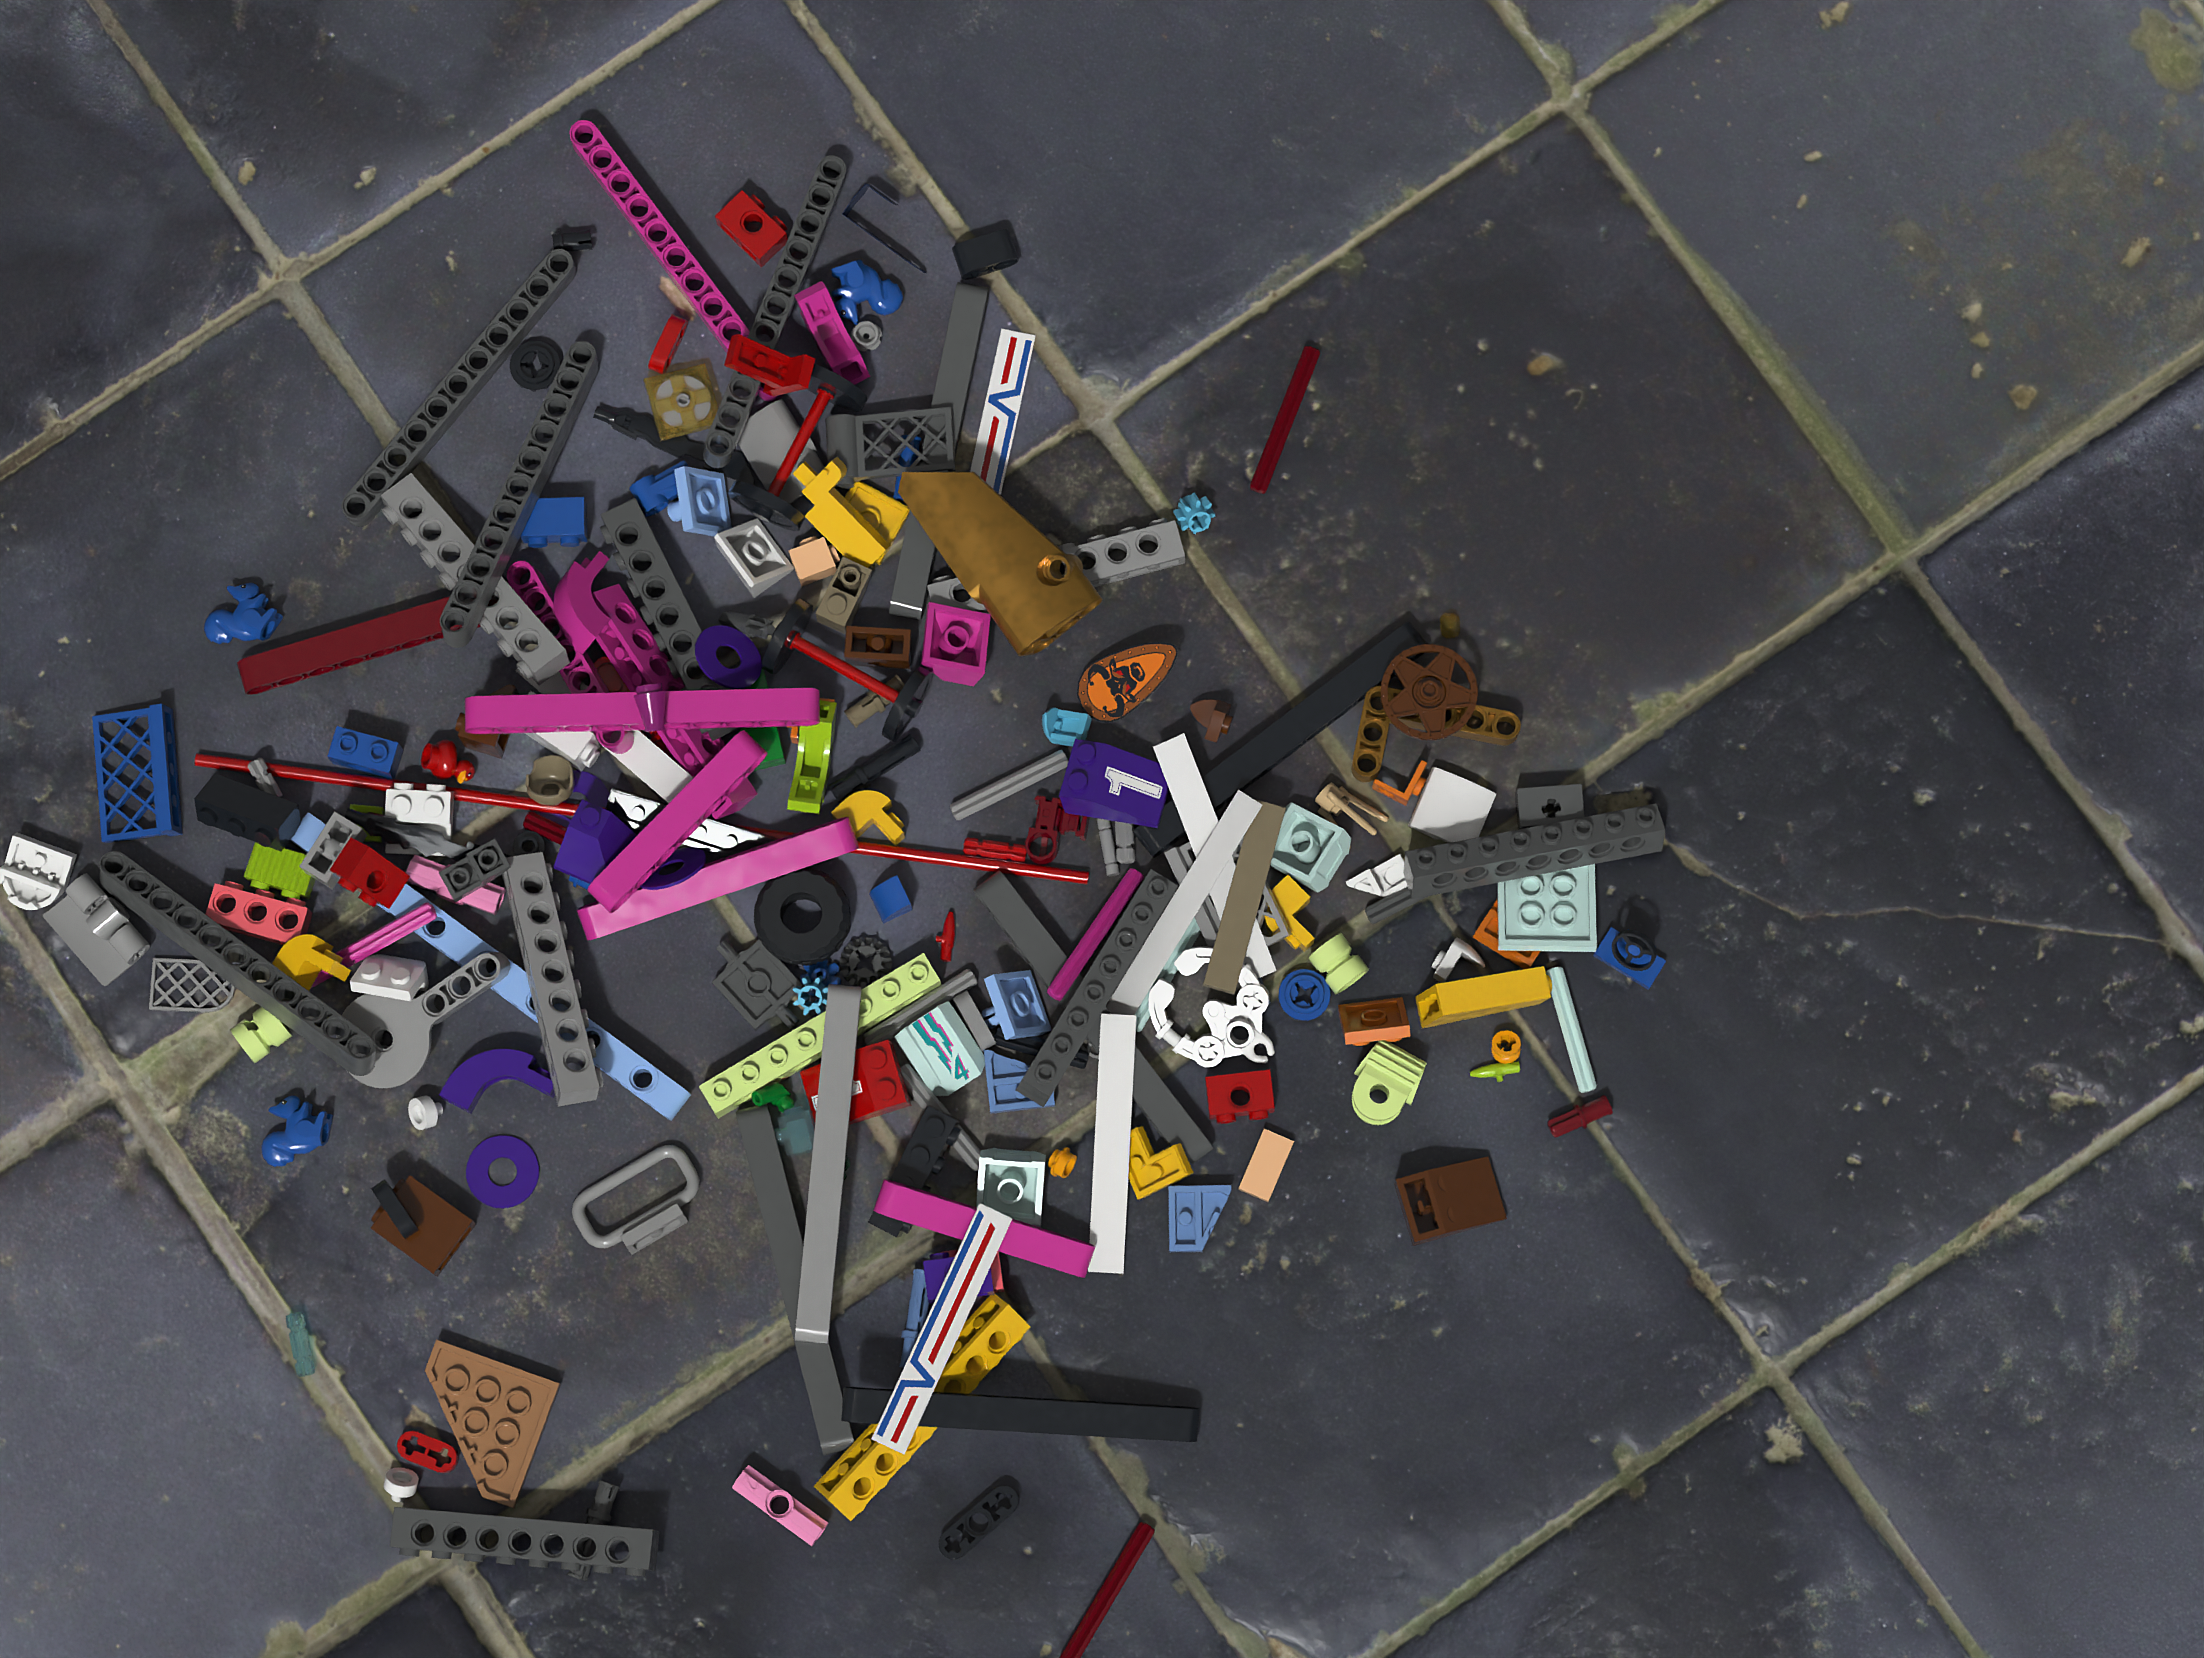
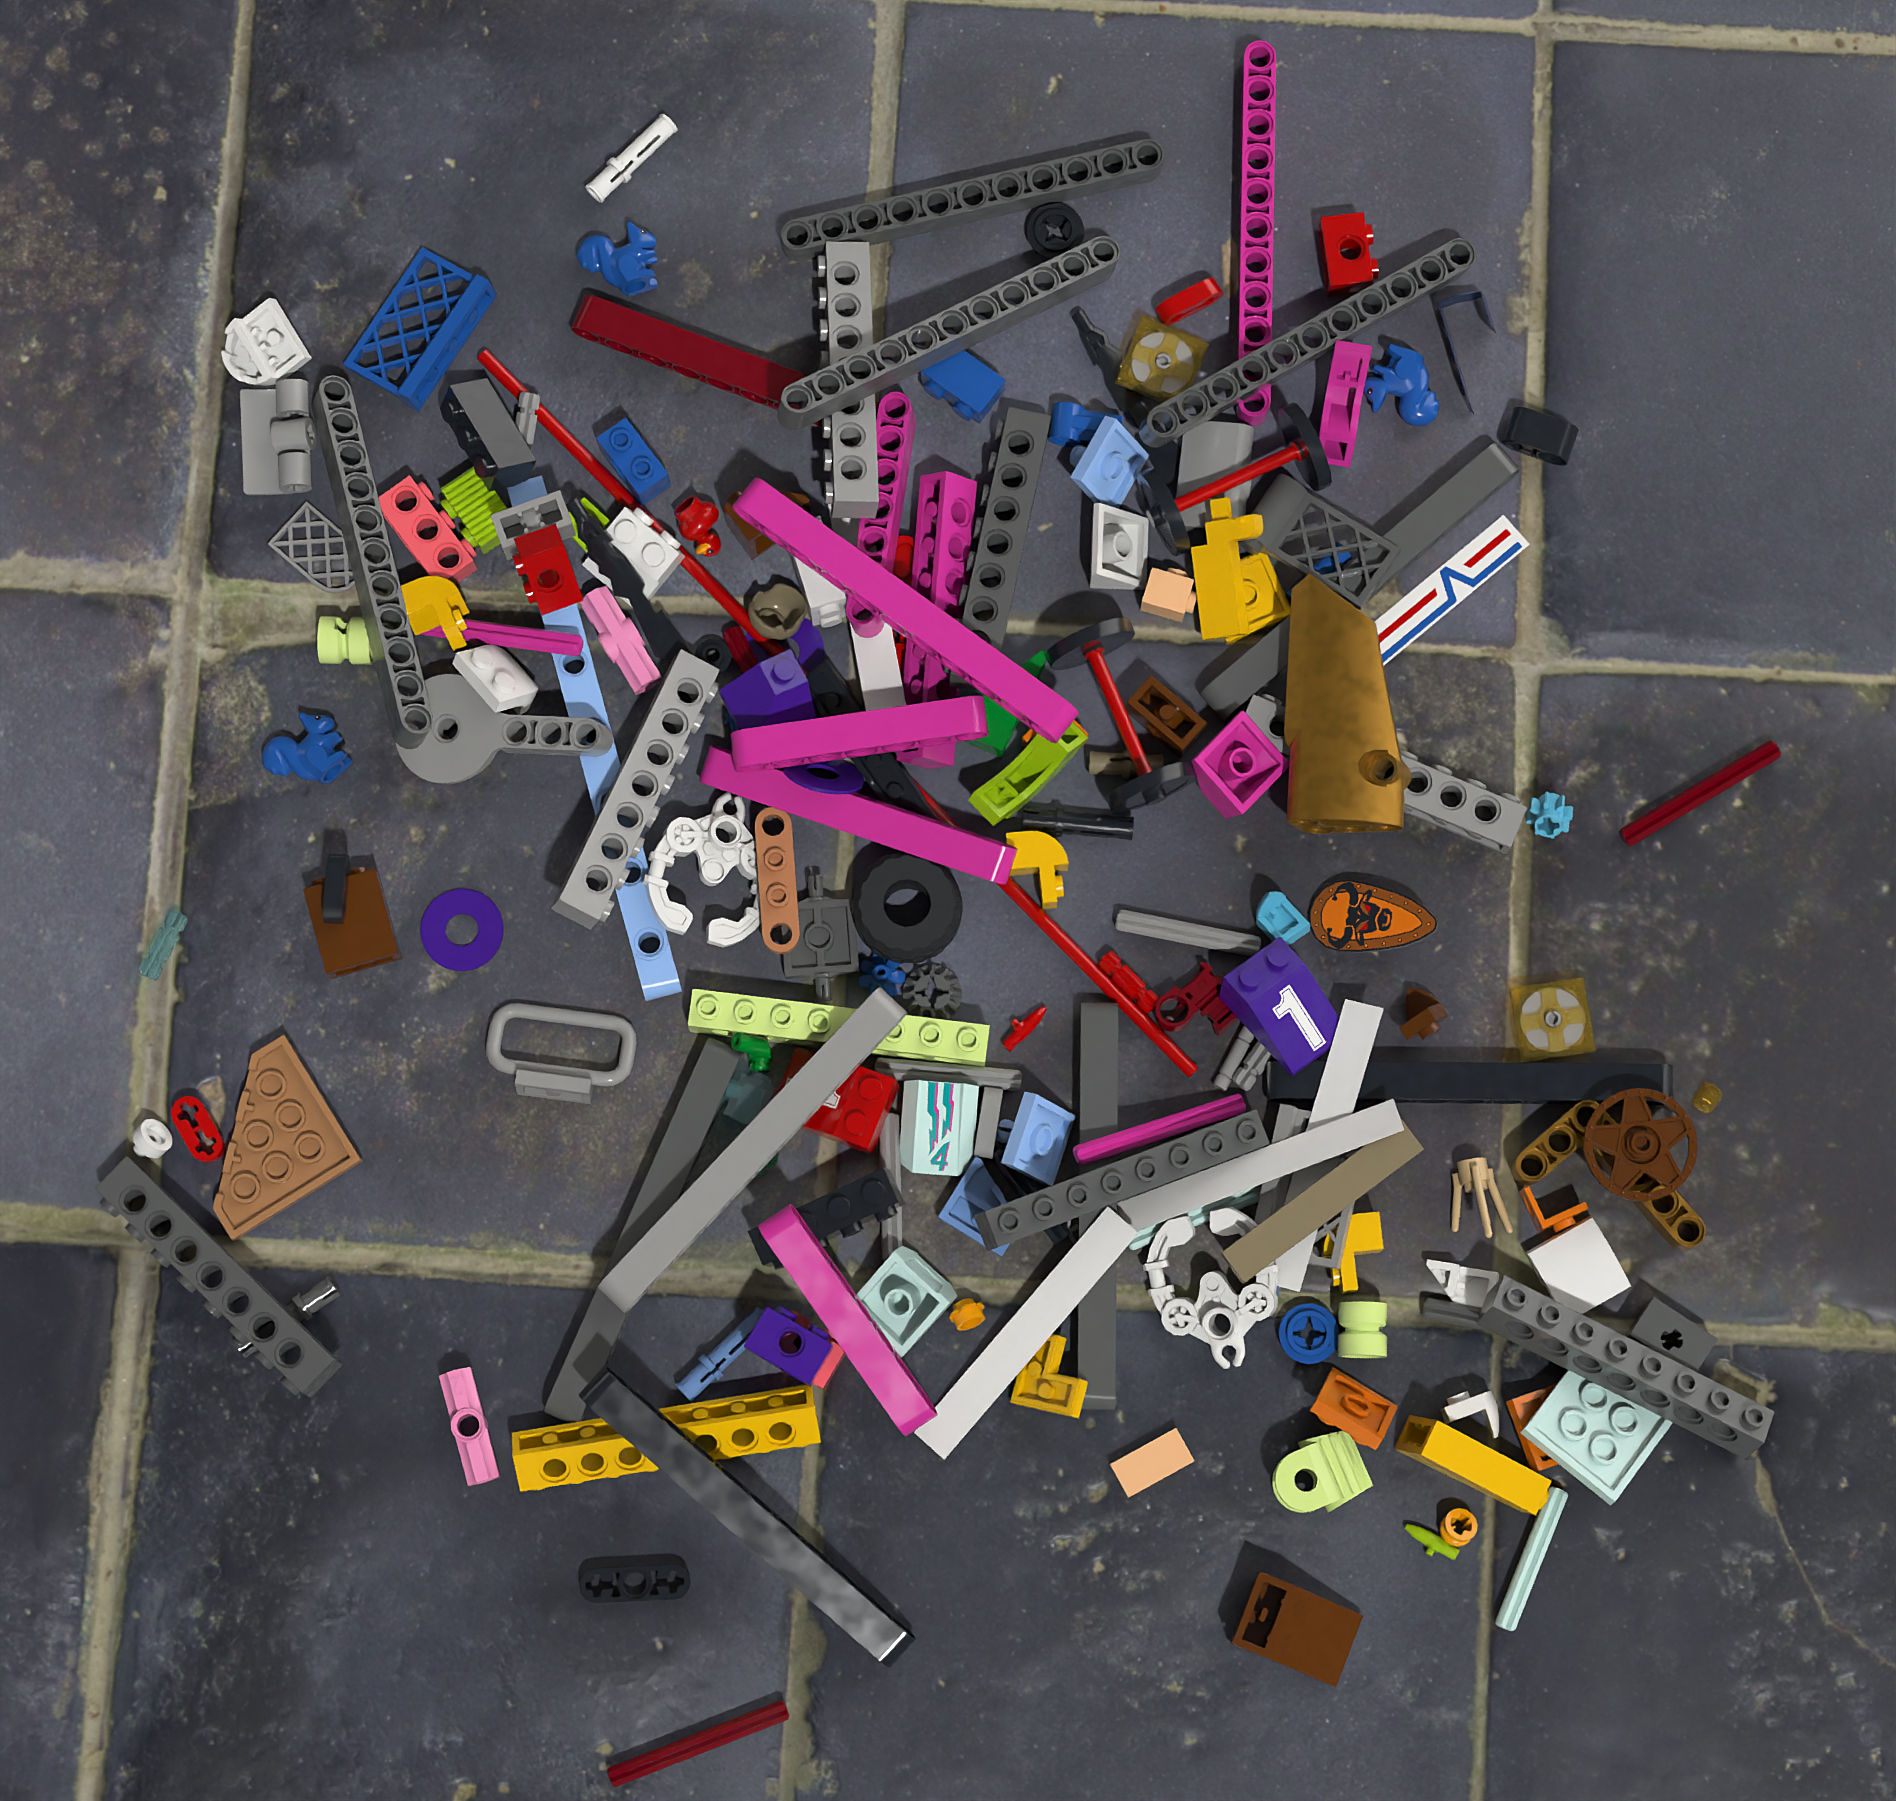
camera: 35 degrees right, 0 degrees up
white tile [408,1095,443,1130] -> none
dark grey slope [439,839,511,902] -> none
dark purple arch [439,1049,555,1114] -> none
black pin [552,229,592,252] -> none
dark pink arch [553,551,611,655] -> none
magenta cone [634,683,666,732] -> none
dark purple gear [695,625,762,689] -> none
dark grey piece [718,611,775,639] -> none
red bracket [724,334,815,397] -> none
medium azure gear [793,975,828,1015] -> none
dark tan slope [815,557,872,635] -> none
light grey plate [850,321,882,352] -> none
blue brick [869,875,912,924] -> none
white sticker [871,1203,1013,1454] -> none
medium blue wing [1168,1185,1232,1253] -> none
red brick [1205,1070,1275,1124] -> none
light aqua slope [1270,802,1351,893] -> none
dark red axle [1547,1095,1613,1138] -> none
piece [1593,927,1666,990] -> none
none -> white pin [585,114,678,203]
none -> white piece [642,792,761,948]
none -> nougat plate [755,807,800,955]
none -> clear yellow piece [1509,978,1596,1063]

